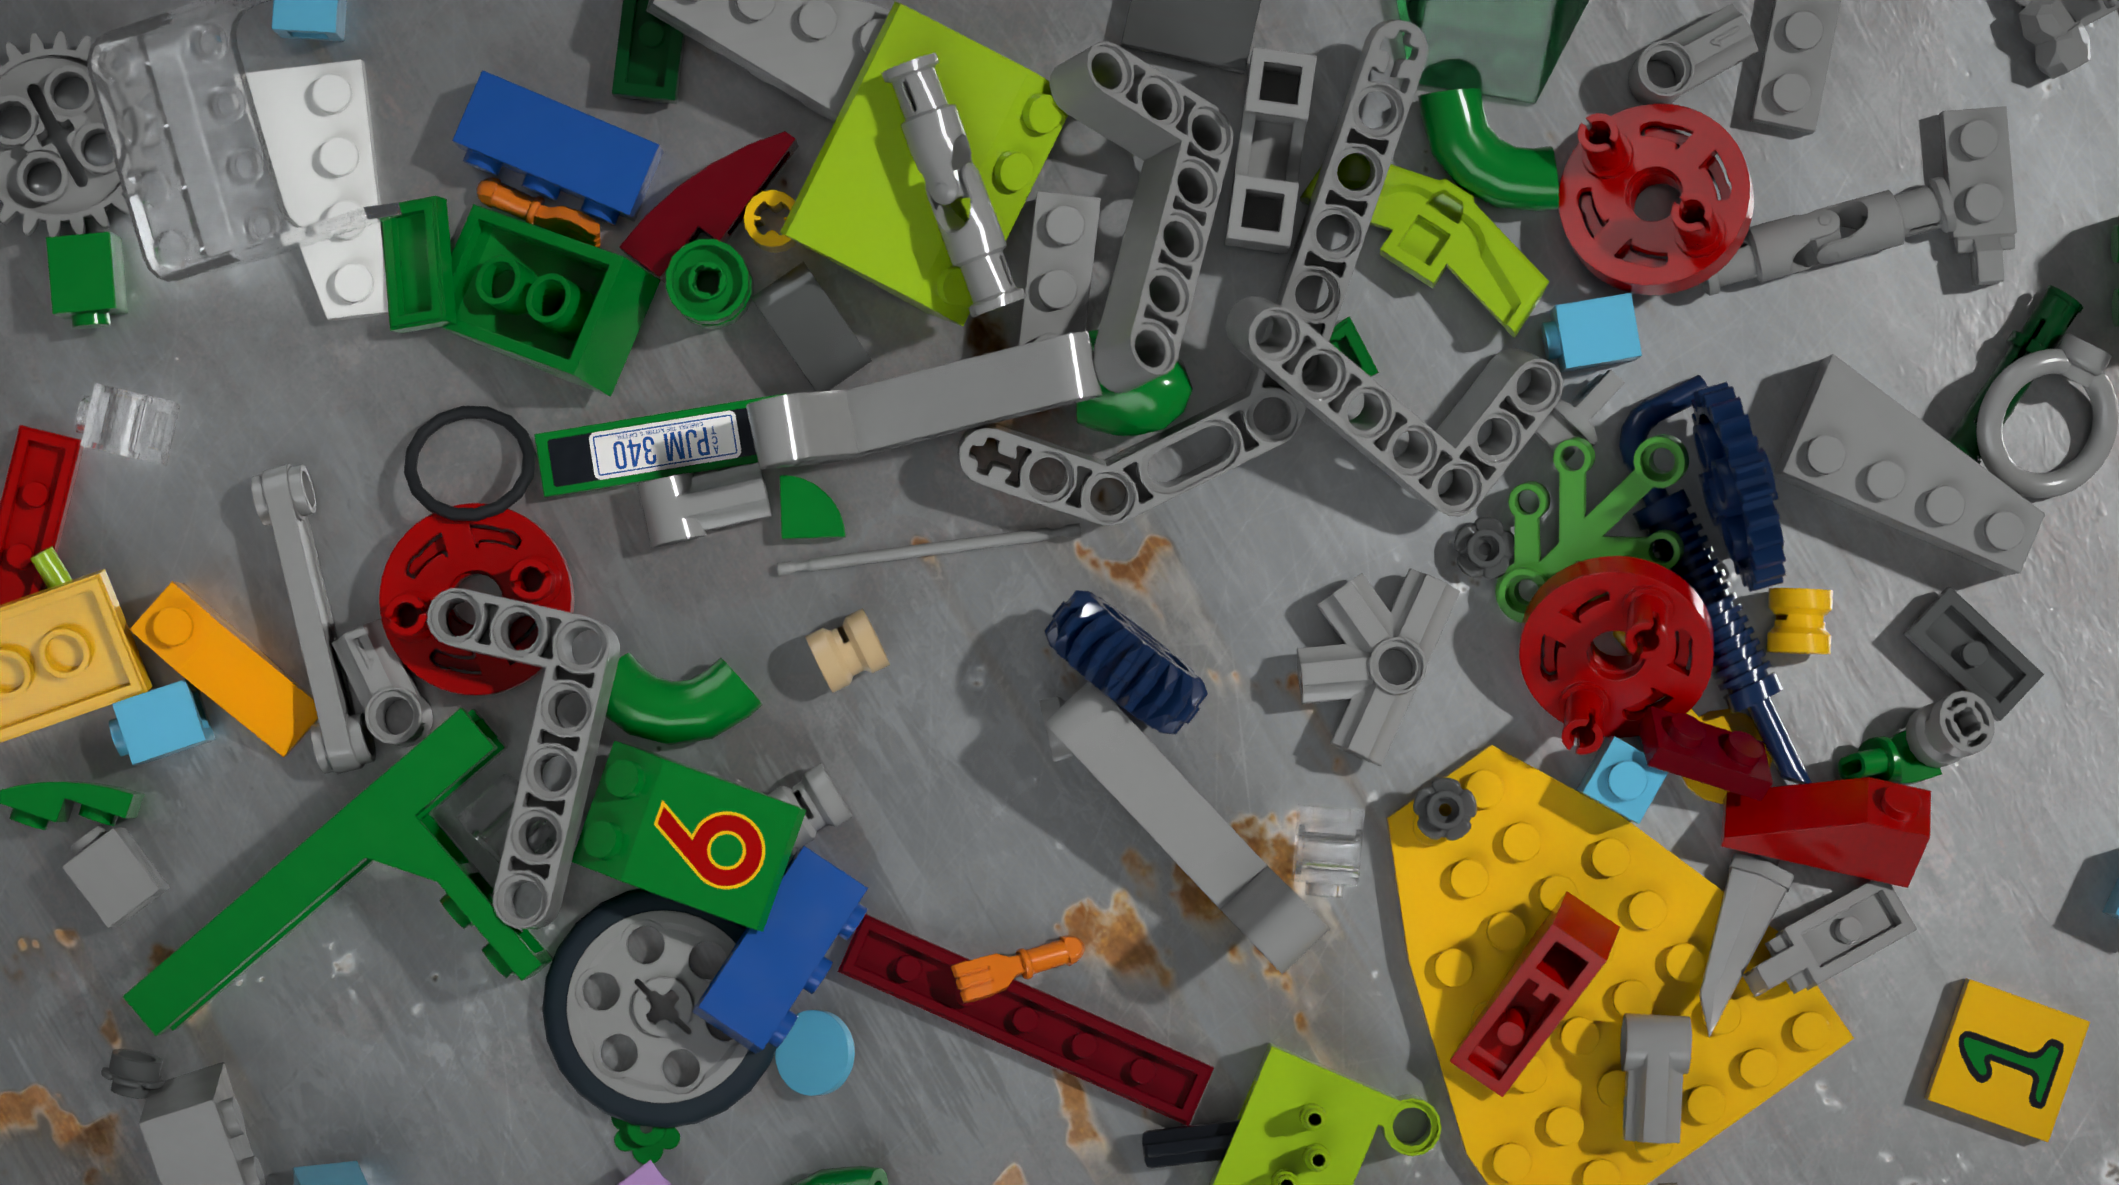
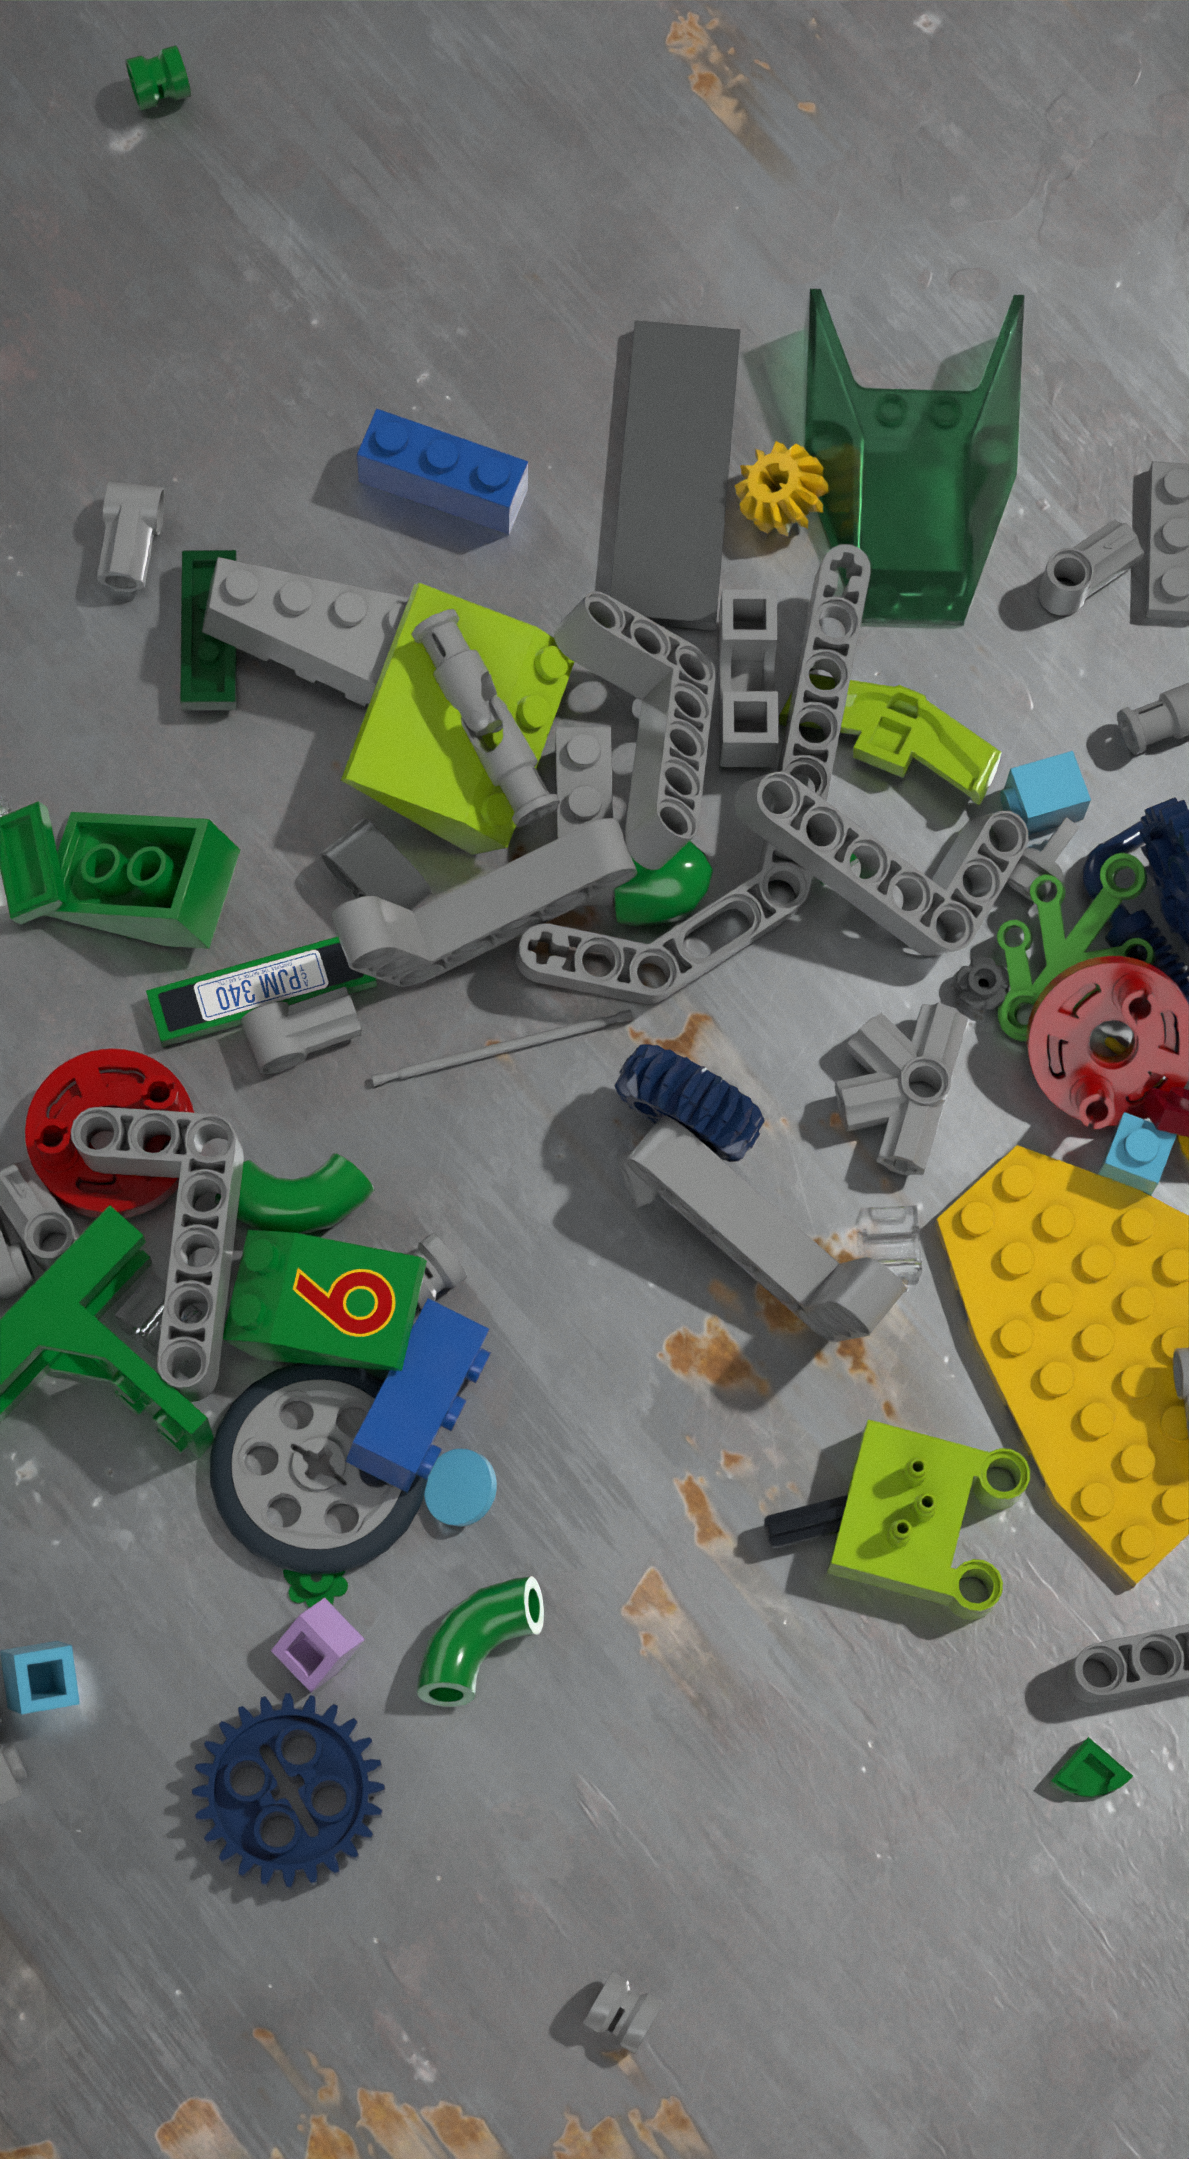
camera: 10 degrees left, 15 degrees down
black piece [404,406,536,521] -> none
blue brick [452,70,664,226] -> none
orange piece [476,177,601,248] -> none
dark red slope [619,131,798,283] -> none
green wheel [666,239,753,329] -> none
yellow gear [744,190,797,253] -> none
green tile [780,475,846,540] -> none
tan wheel [805,608,890,693] -> none
dark red tile [838,913,1214,1126] -> none
orange piece [951,935,1085,1003] -> none
dark grey plate [1413,778,1477,841] -> none
green cylinder [1418,88,1559,211] -> none
red slope [1449,891,1620,1097] -> none
red piece [1559,103,1754,295] -> none

